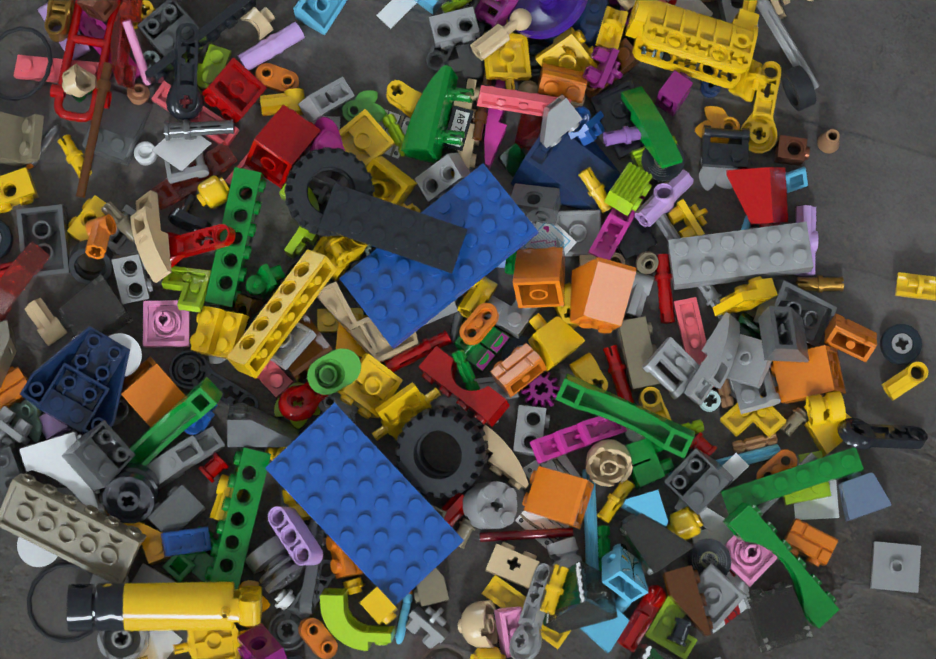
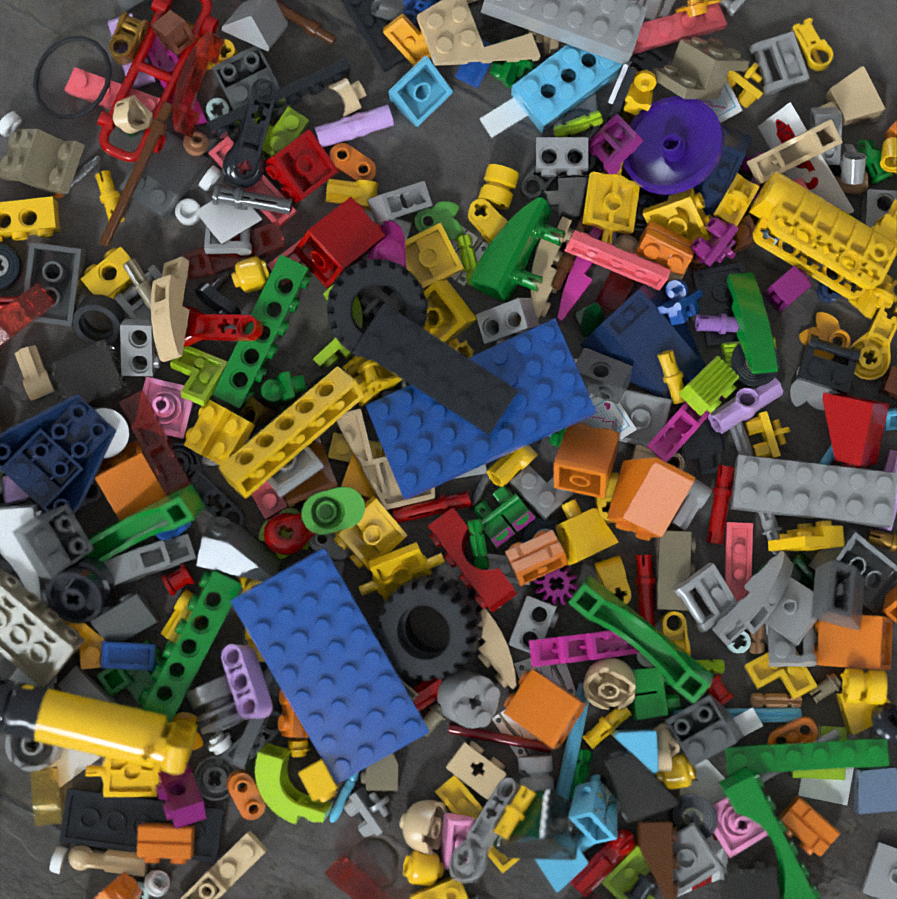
camera: 15 degrees right, 5 degrees up
orange piece [85,214,117,259] -> none
bright pink bar [122,19,150,86] -> none
sticker [443,106,474,151] -> none
orange plate [459,303,499,345] -> none
tan piece [470,8,532,61] -> none
light grey slope [540,95,582,148] -> none
dark tan plate [636,252,659,274] -> none
none -> clear red slope [119,390,190,496]
none -> white tile [199,165,221,191]
none -> yellow wheel [478,164,519,210]
none -> tan connector [653,723,680,772]

